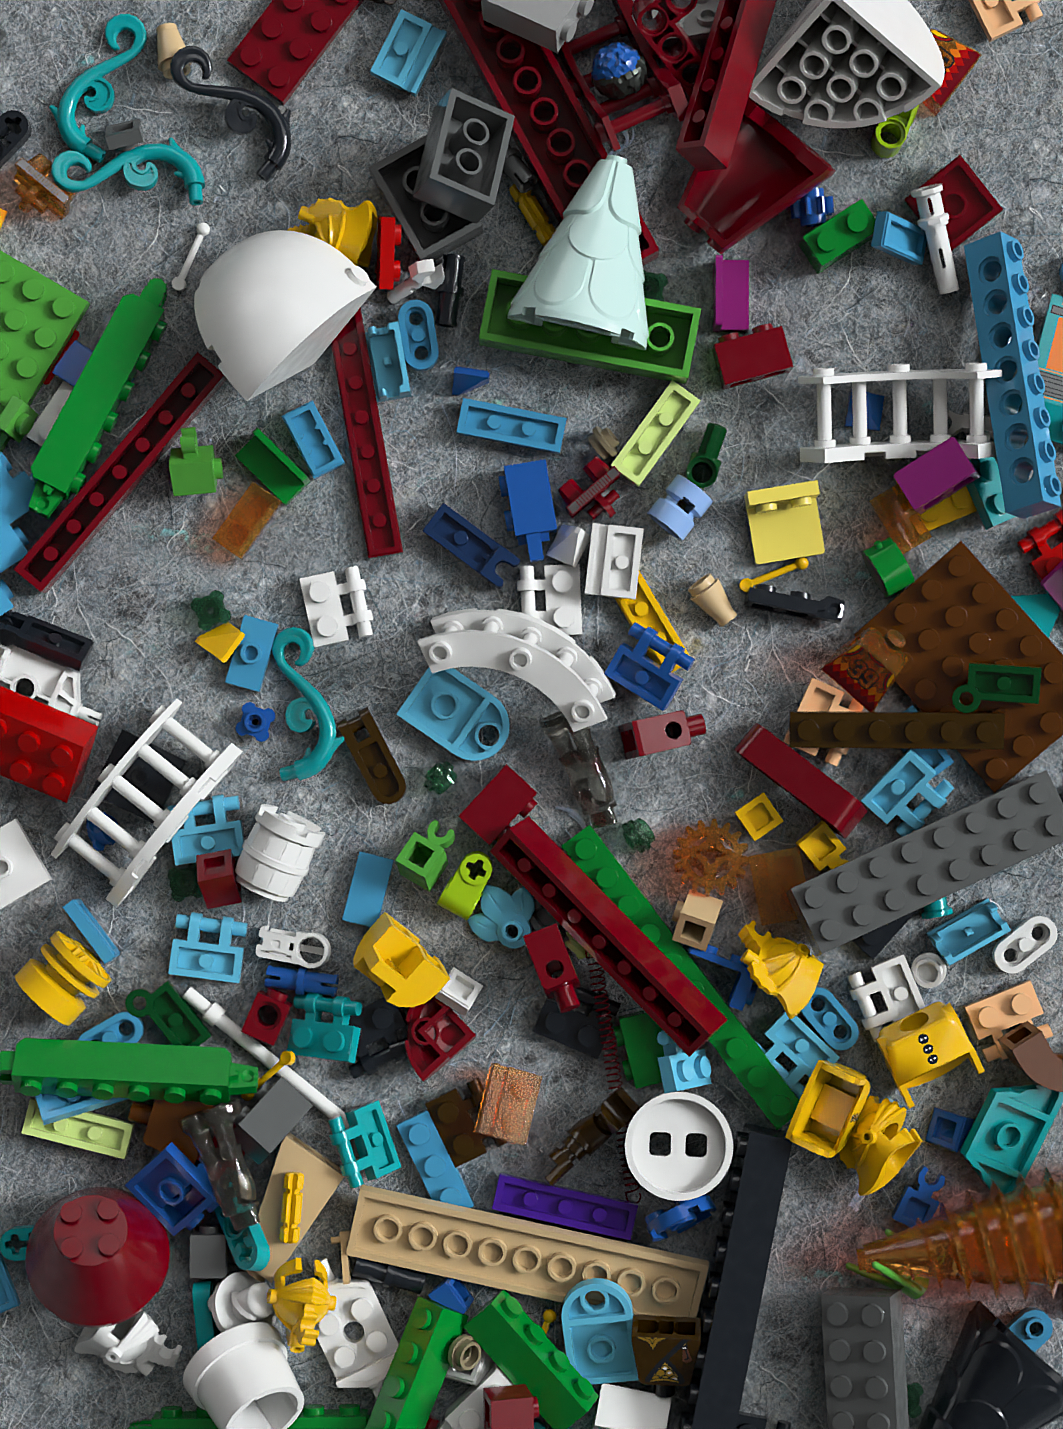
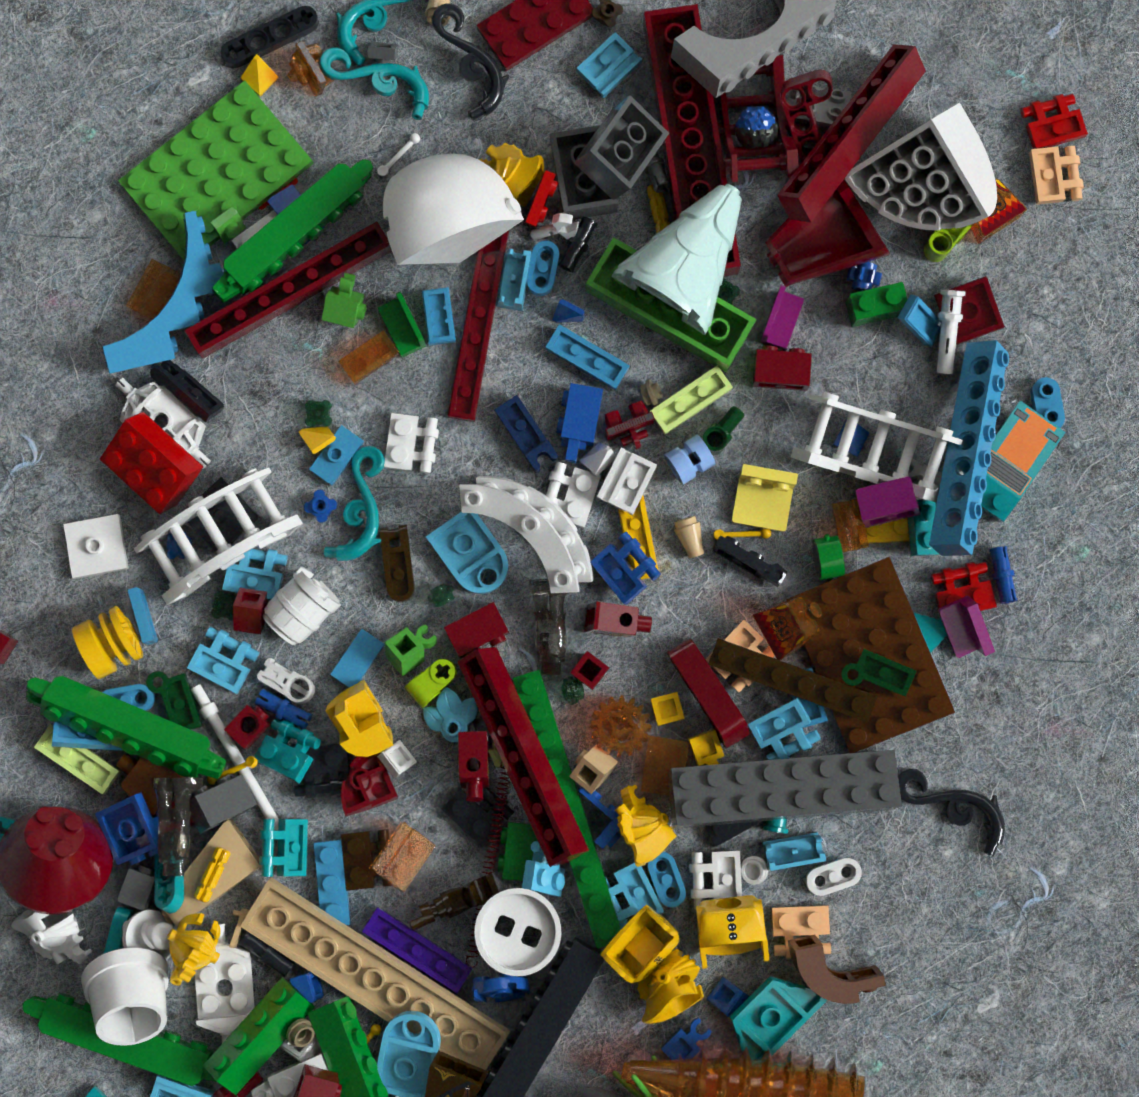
camera: 20 degrees right, 5 degrees down
none -> dark red brick [570,651,610,691]

